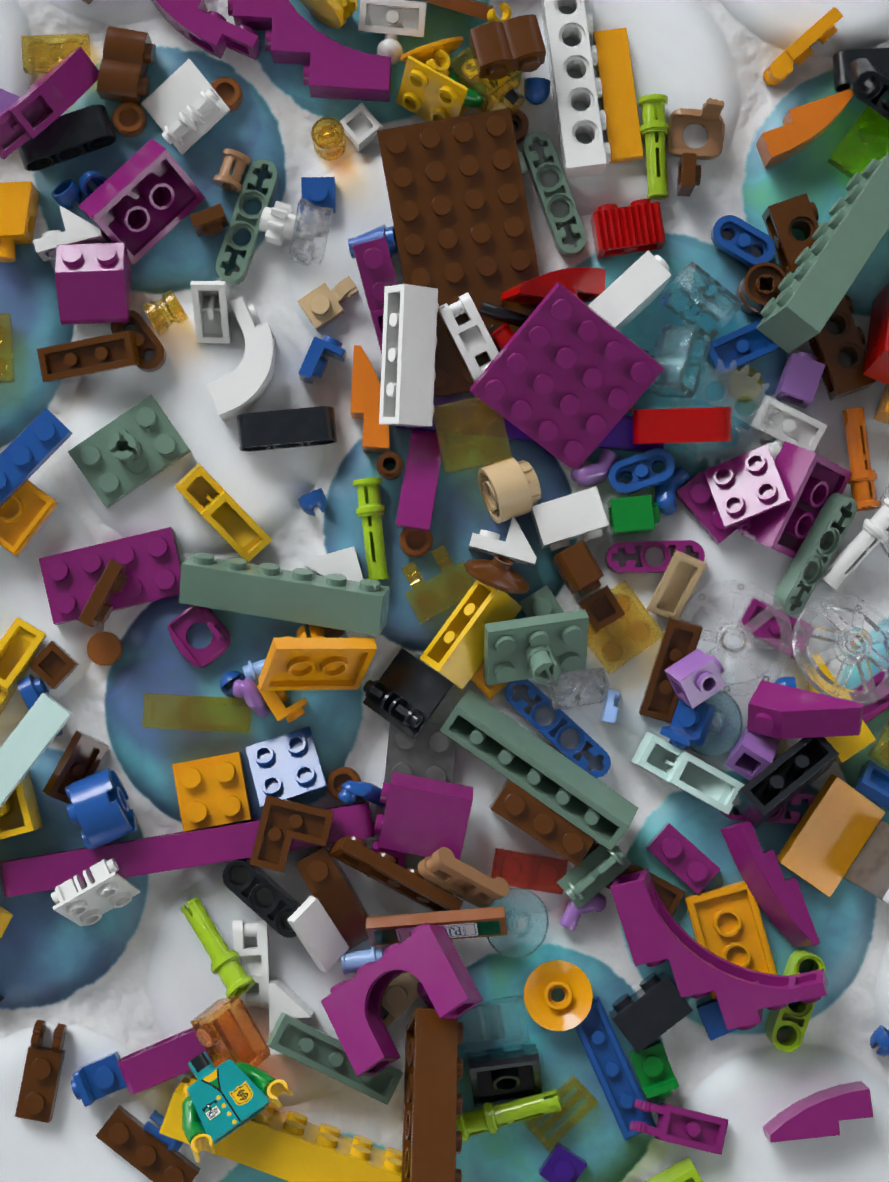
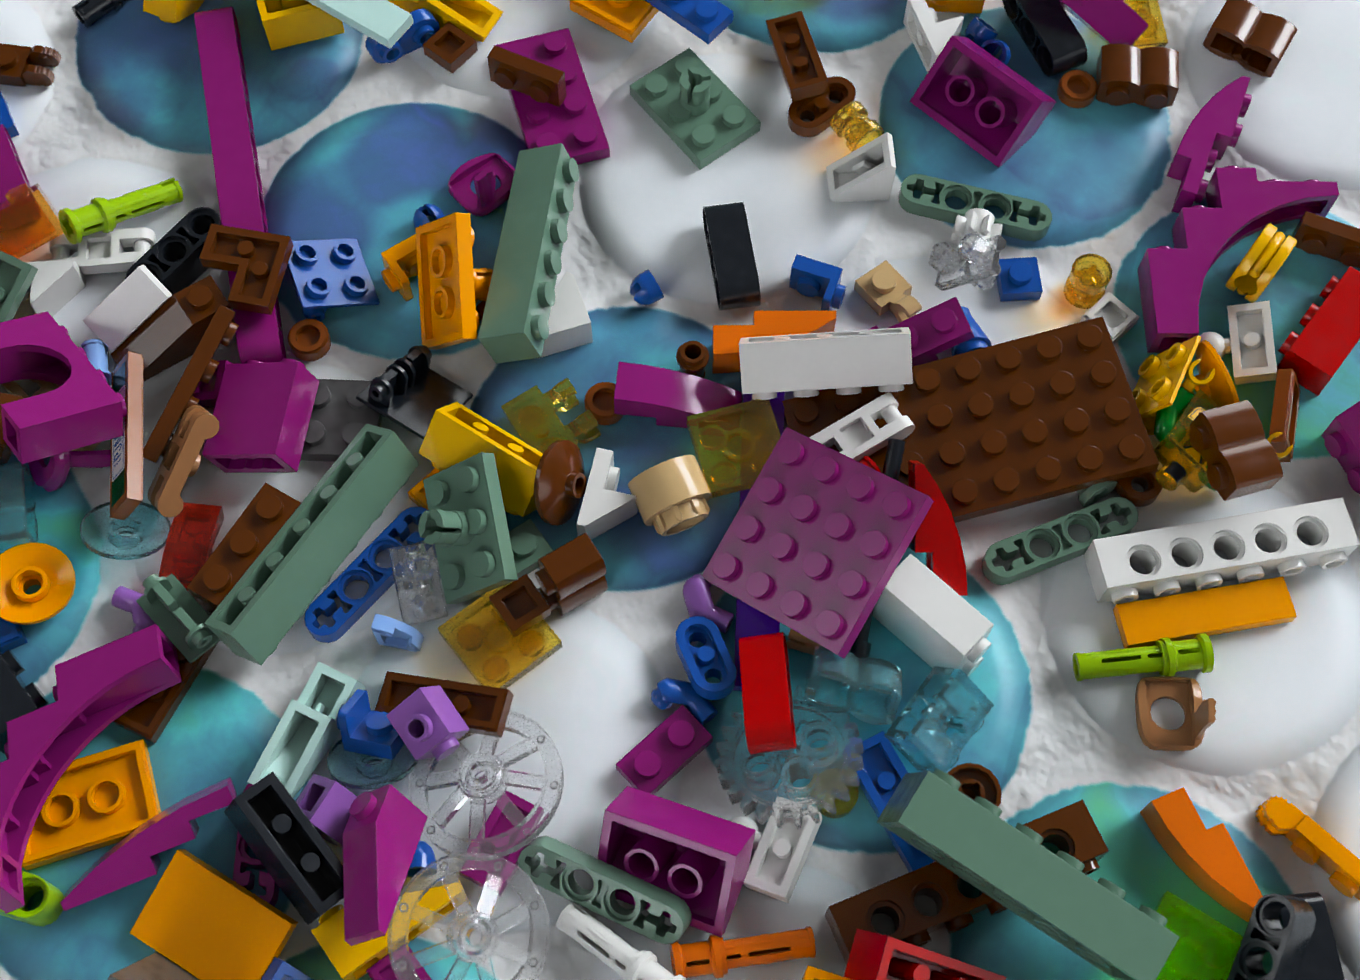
camera: 90 degrees right, 20 degrees down
reddish brown plate [43,730,109,804] -> none
white hinge [51,858,141,927] -> none
magenta slope [55,242,132,325] -> none
blue brick [65,768,137,850] -> none
dark orange tile [87,632,123,666] -> none
white hinge [141,59,230,155] -> none
clear yellow slope [142,693,252,733] -> none
light orange plate [172,751,252,832] -> none
yellow slope [174,463,272,563] -> none
reddish brown plate [189,203,229,237] -> none
white arch [206,297,276,421] -> none
dark orange tile [211,77,243,113] -> none
medium nougat bush [213,148,252,193] -> none
medium lavender arm [233,678,271,718] -> none
blue arm [338,780,386,807] -> none
lime pin [352,477,389,581] -> none
blue hinge [524,77,551,105] -> none
white brick [530,486,609,552] -> none
red brick [591,199,666,258] -> none
magenta beam [605,540,705,574] -> none
green brick [607,495,660,536] -> none
magenta plate [645,822,720,895] -> none
tan tile [646,550,707,619] -> none
reddish brown plate [677,153,701,197] -> none
hinge [704,444,790,531] -> none
blue plate [711,215,775,268] -> none
medium lavender brick [774,352,825,408] -> none

